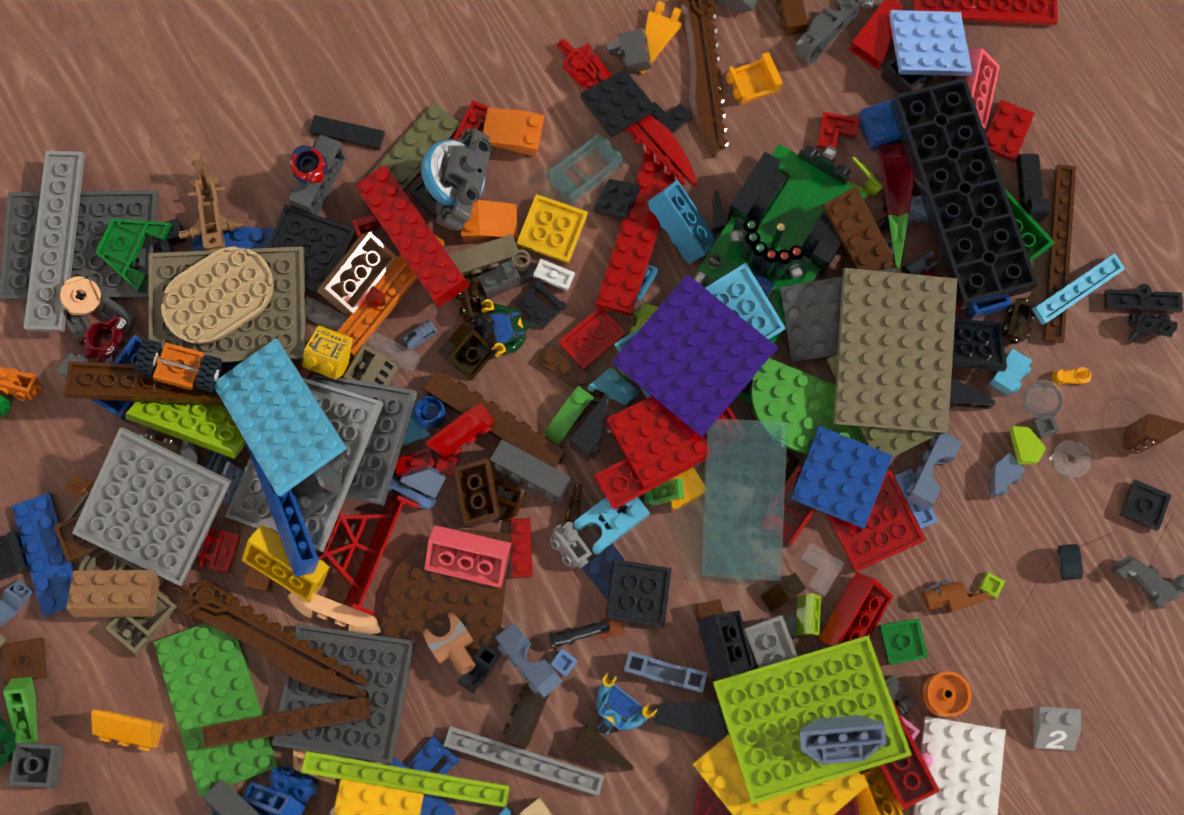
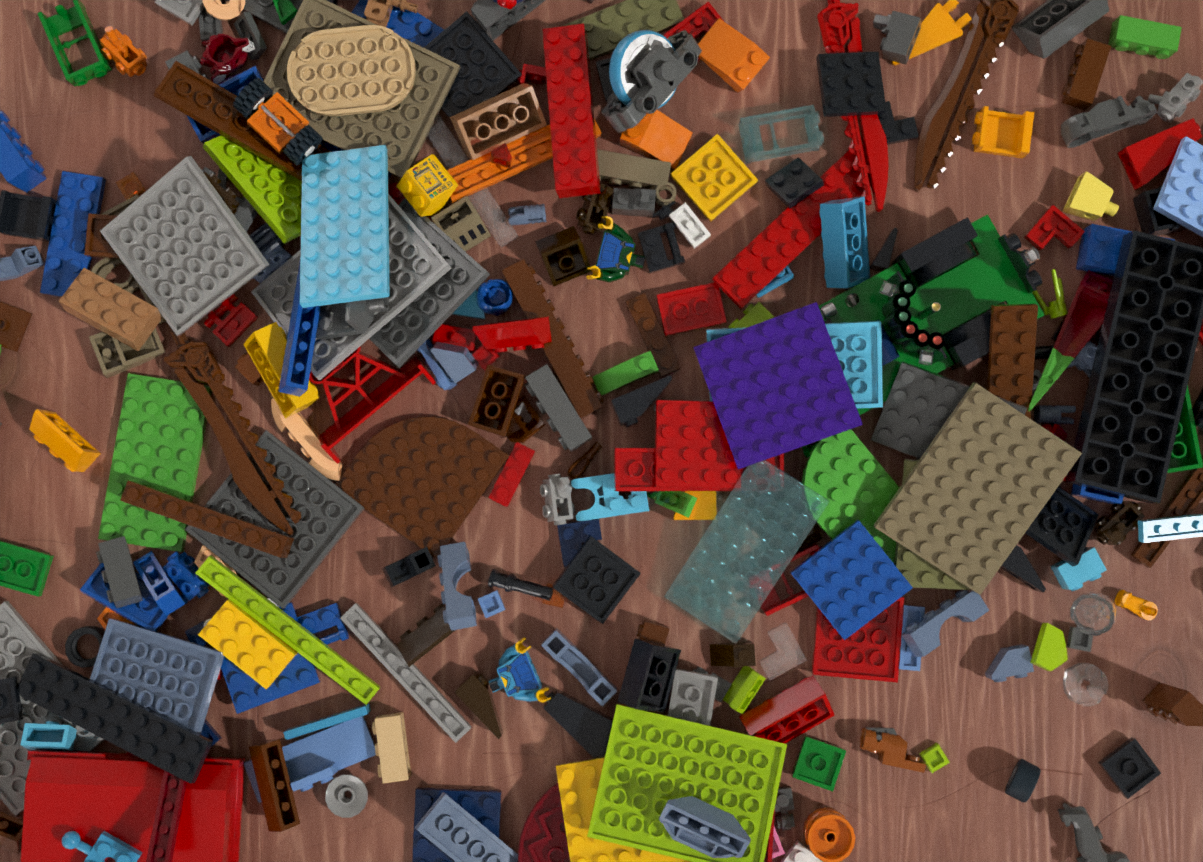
camera: 30 degrees right, 10 degrees up
nougat connector [422,611,475,675] -> none
coral slope [425,525,511,588] -> none
black plate [474,313,495,339] -> none
medium azure wing [587,367,639,405] -> none
none -> light yellow torso [1062,171,1119,221]

